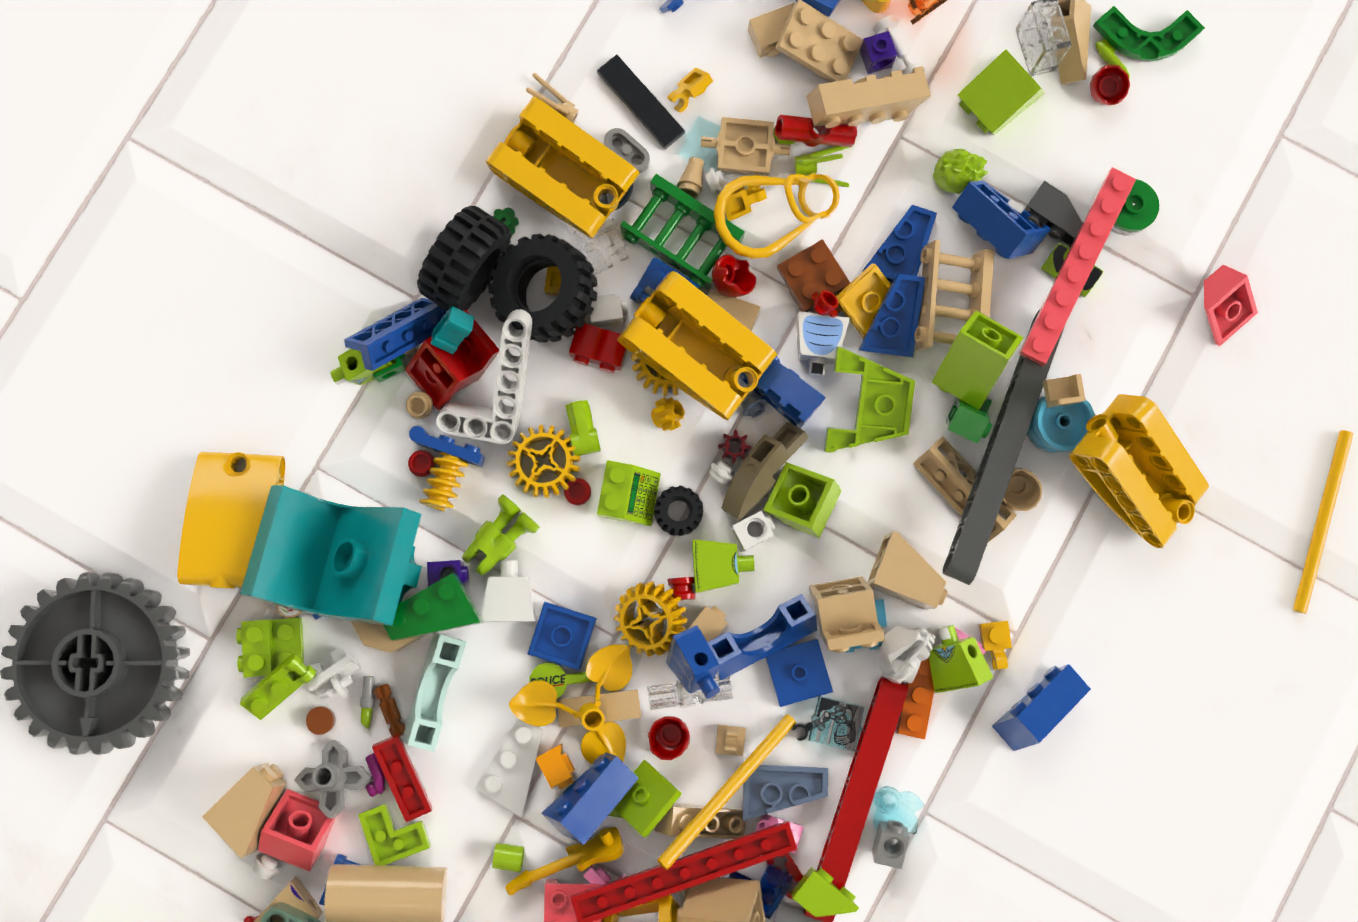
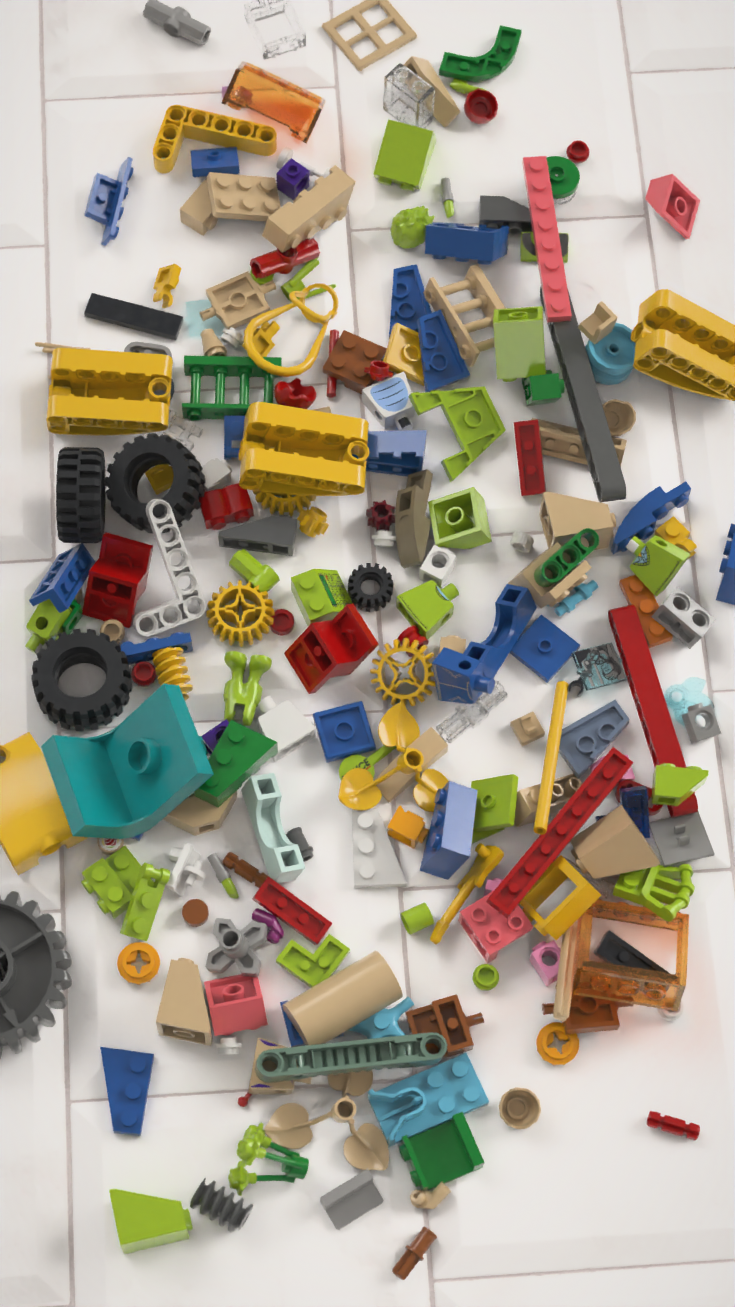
camera: 30 degrees left, 15 degrees down
teal piece [430,306,474,354] -> none
red hair [648,716,690,760] -> none
sand blue plate [741,393,766,418] -> none
white helmet [878,626,936,684] -> none
none -> black tyre [31,629,132,732]
none -> blue wing [100,1047,154,1137]
none -> light orange gear [117,942,160,985]
none -> dark grey slope [218,515,297,556]
none -> red bracket [284,604,379,694]
none -> dark grey pin [286,827,314,862]
none -> red bar [326,329,339,398]
none -> light grey piece [441,178,454,219]
none -> white axle [509,531,534,552]
none -> red plate [513,419,546,496]
none -> green beam [534,528,599,587]
none -> red plate [566,140,590,163]
none -> blue slope [611,481,692,555]
none -> light grey brick [652,587,716,649]

